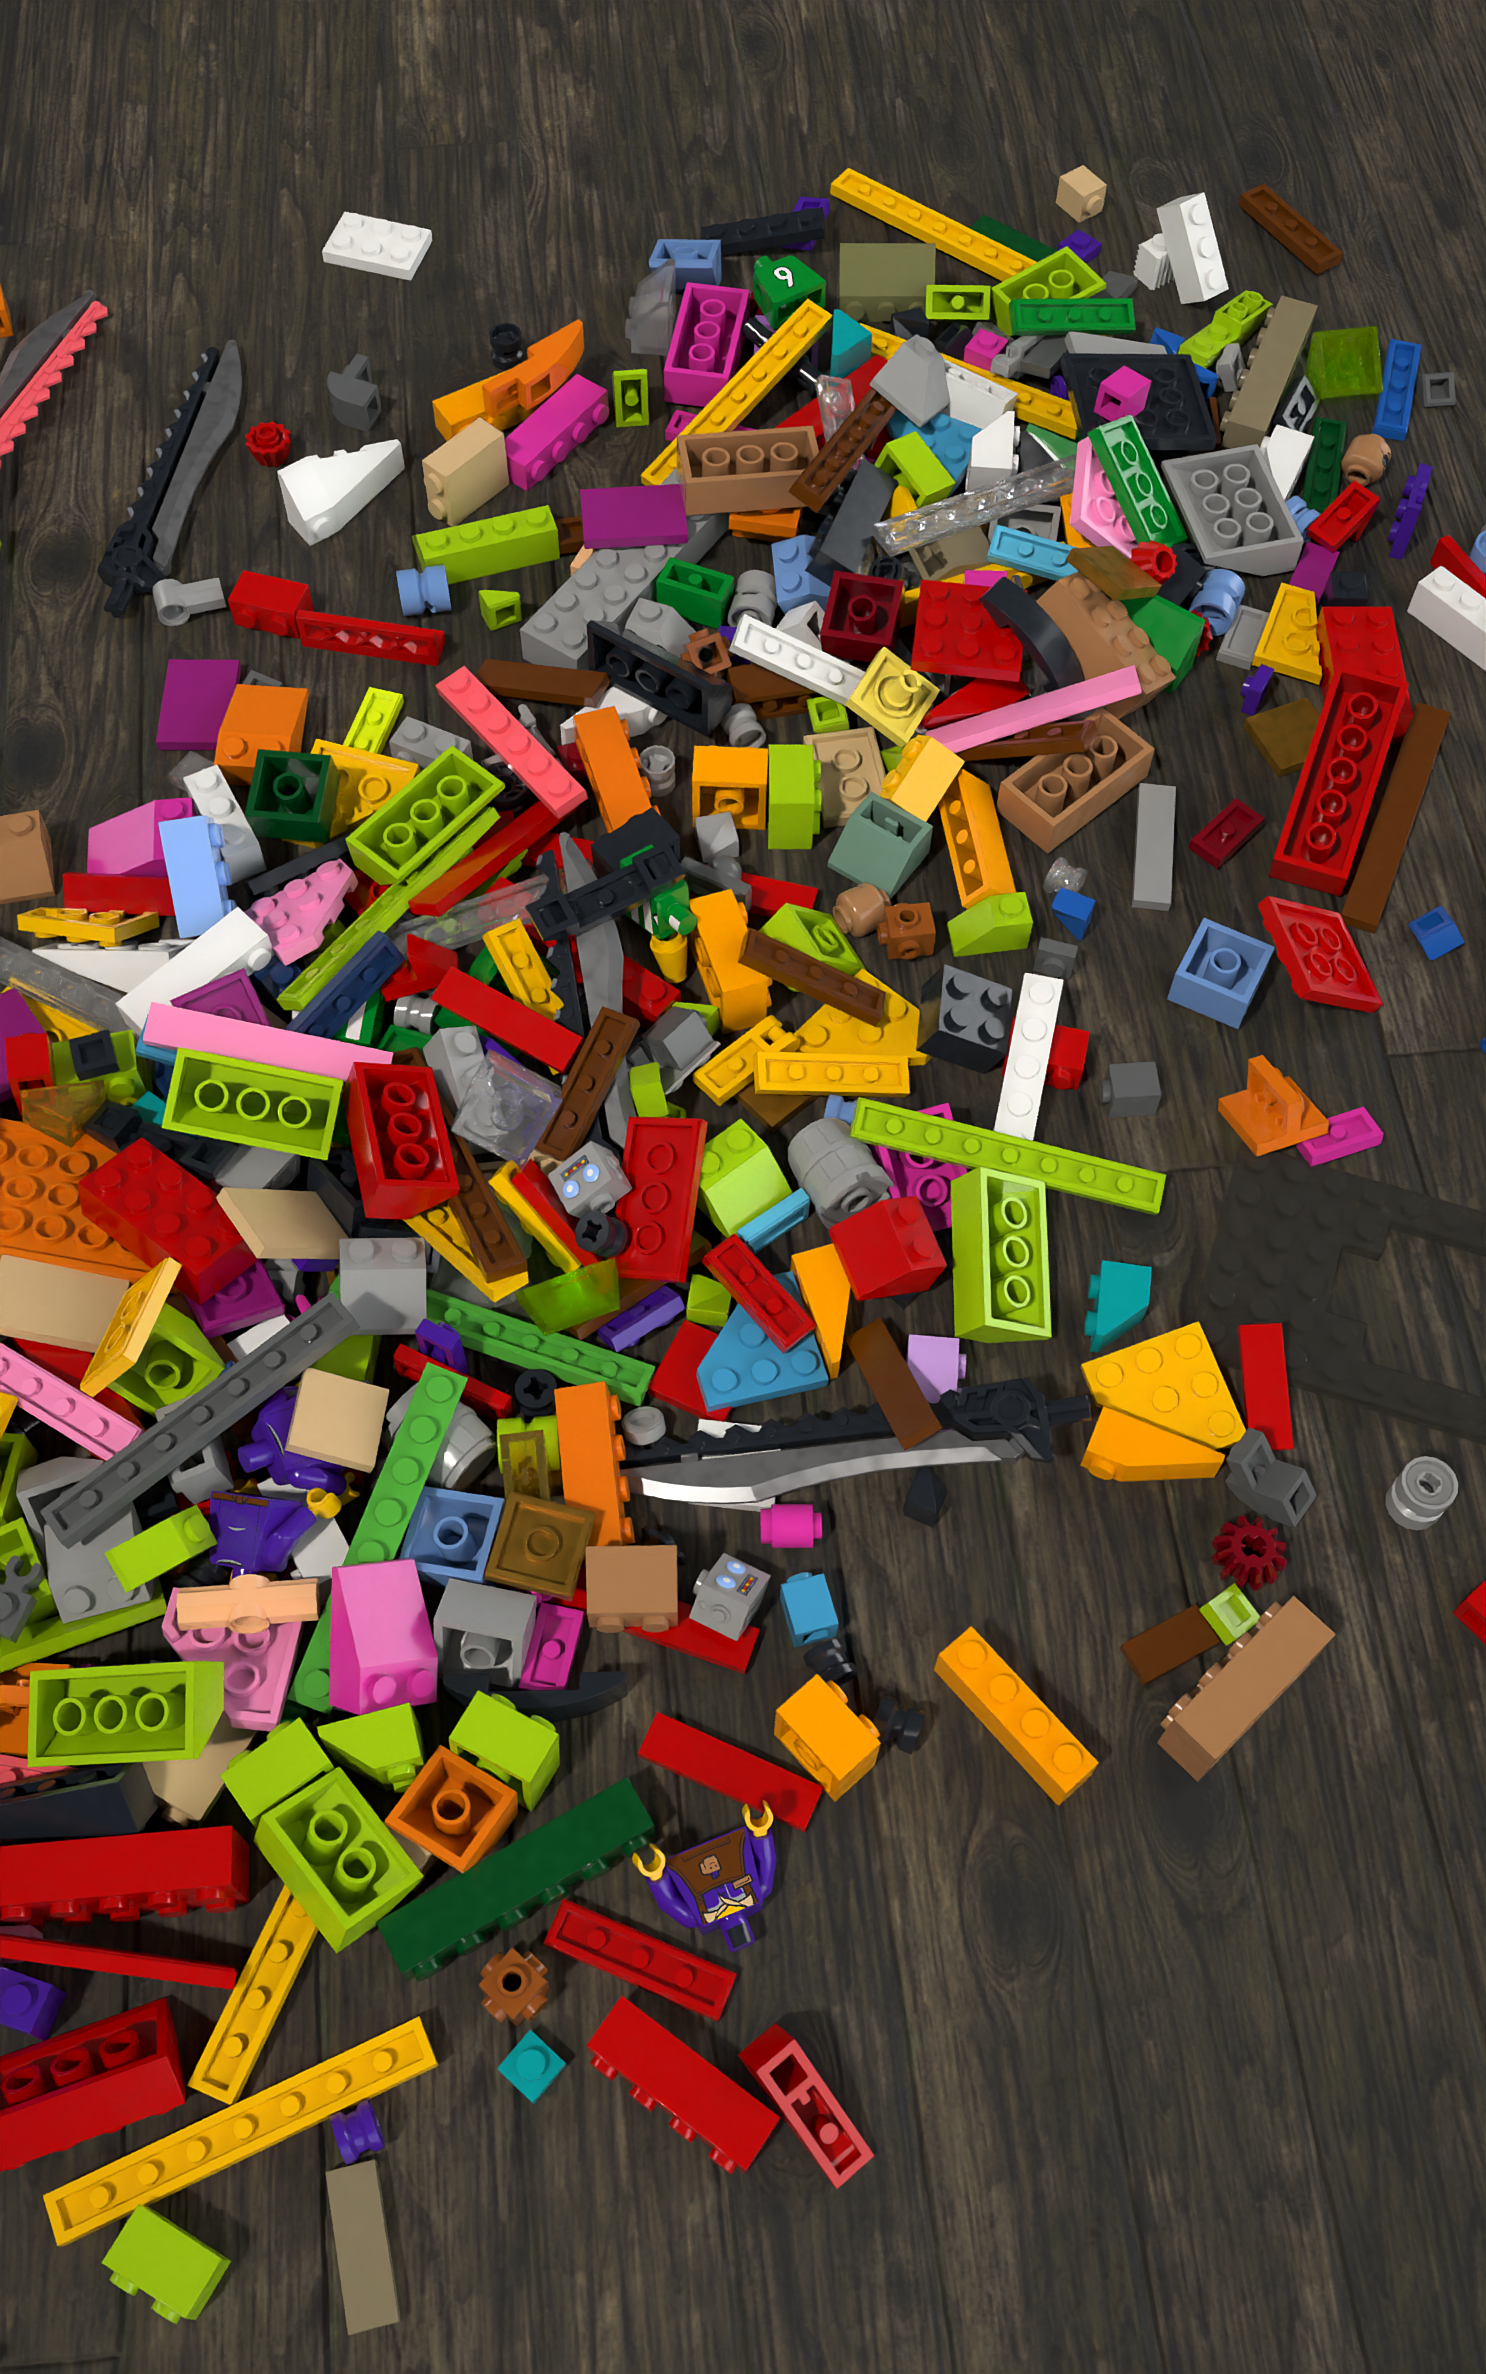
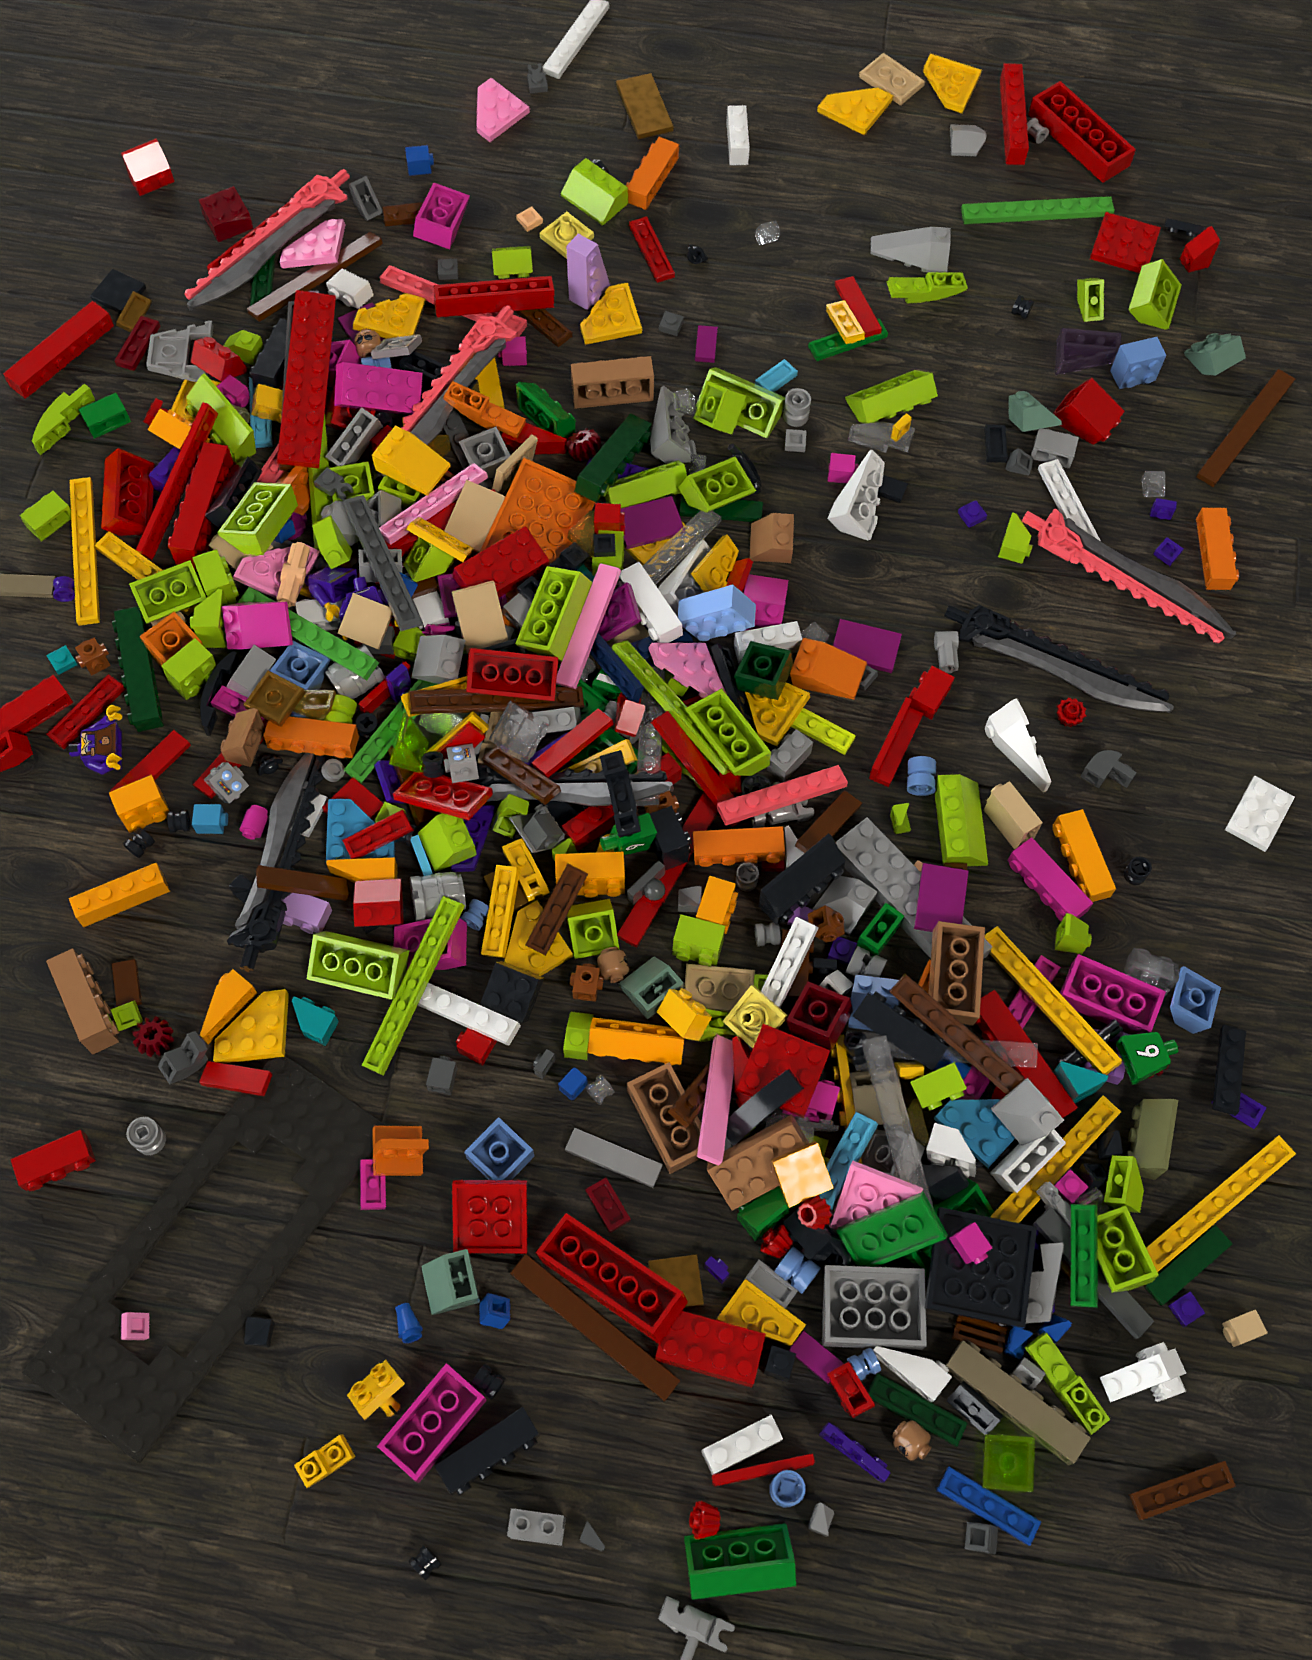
camera: 105 degrees right, 5 degrees up
orange slope [482,319,584,418] -> none
none -> sand green slope [421,1249,481,1315]

